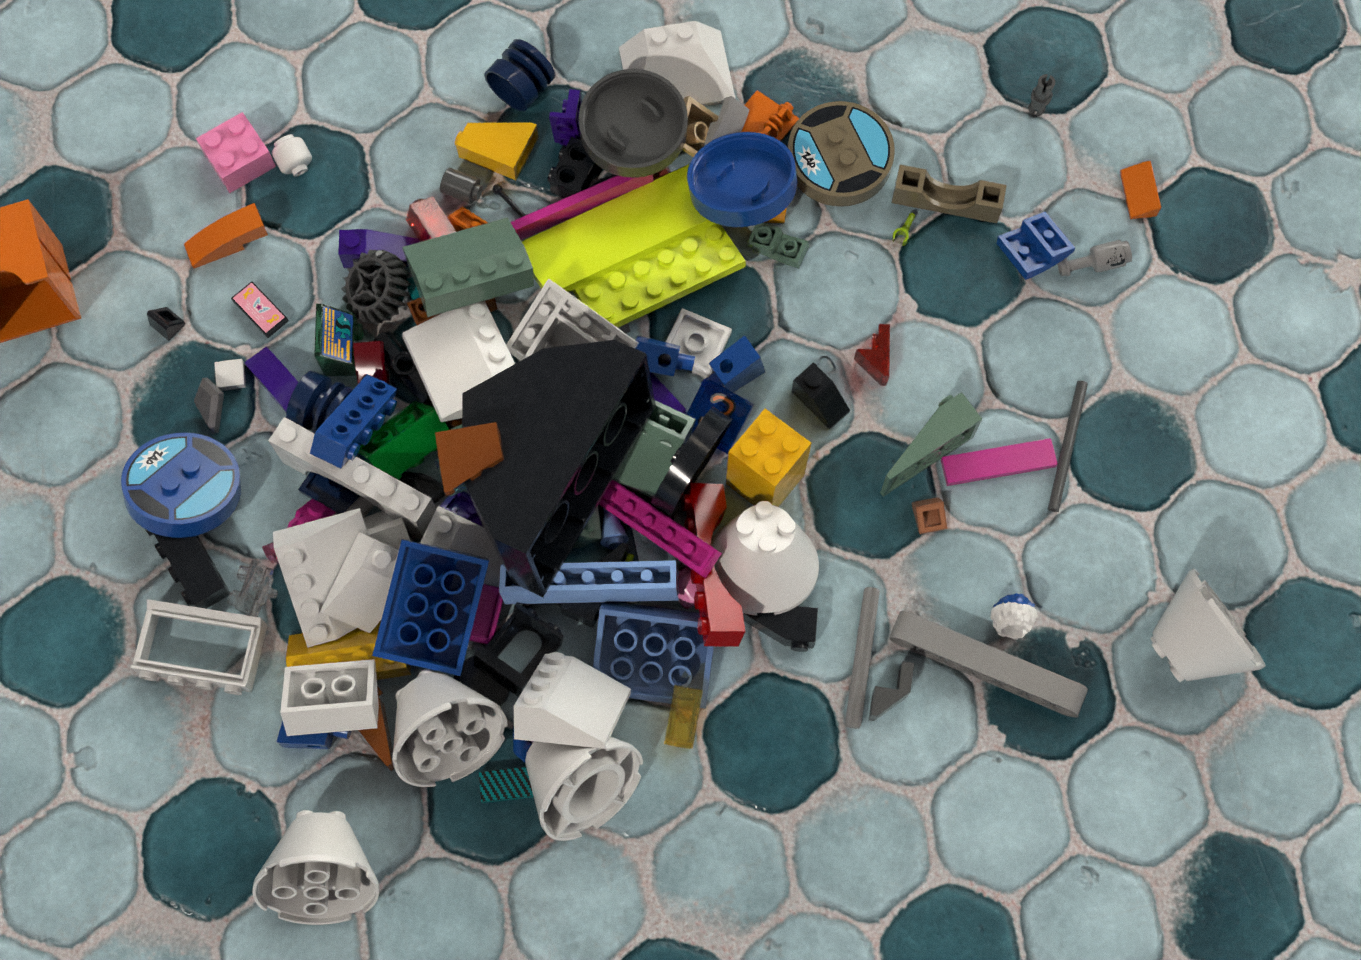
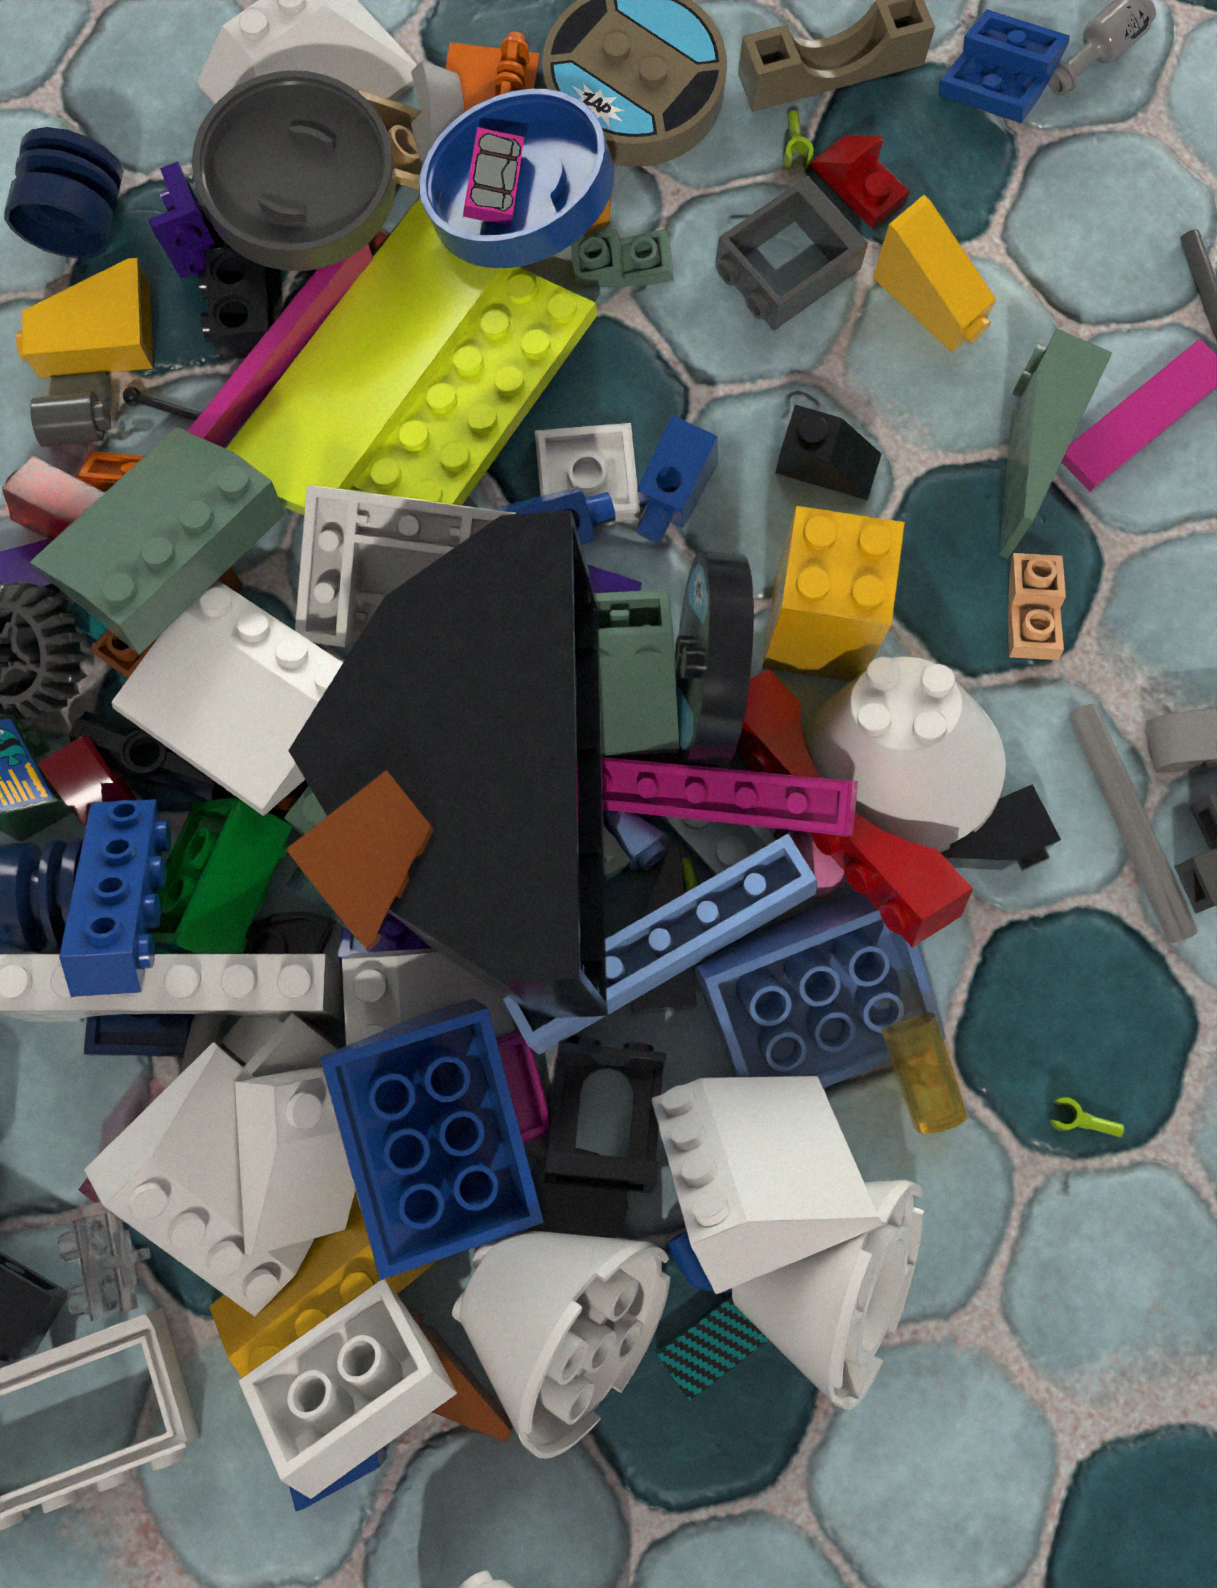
camera: 30 degrees left, 5 degrees up
dark pink plate [287,498,336,528] -> none
clear blue tile [686,377,755,454] -> none
clear red slope [854,324,890,386] -> none
nougat slope [912,497,947,534] -> none
none -> tile [463,127,525,226]
none -> dark grey window [715,176,868,331]
none -> red slope [810,135,910,229]
none -> yellow slope [873,195,996,353]
none -> light nougat slope [1008,553,1066,660]
none -> lime hand [1050,1097,1124,1137]

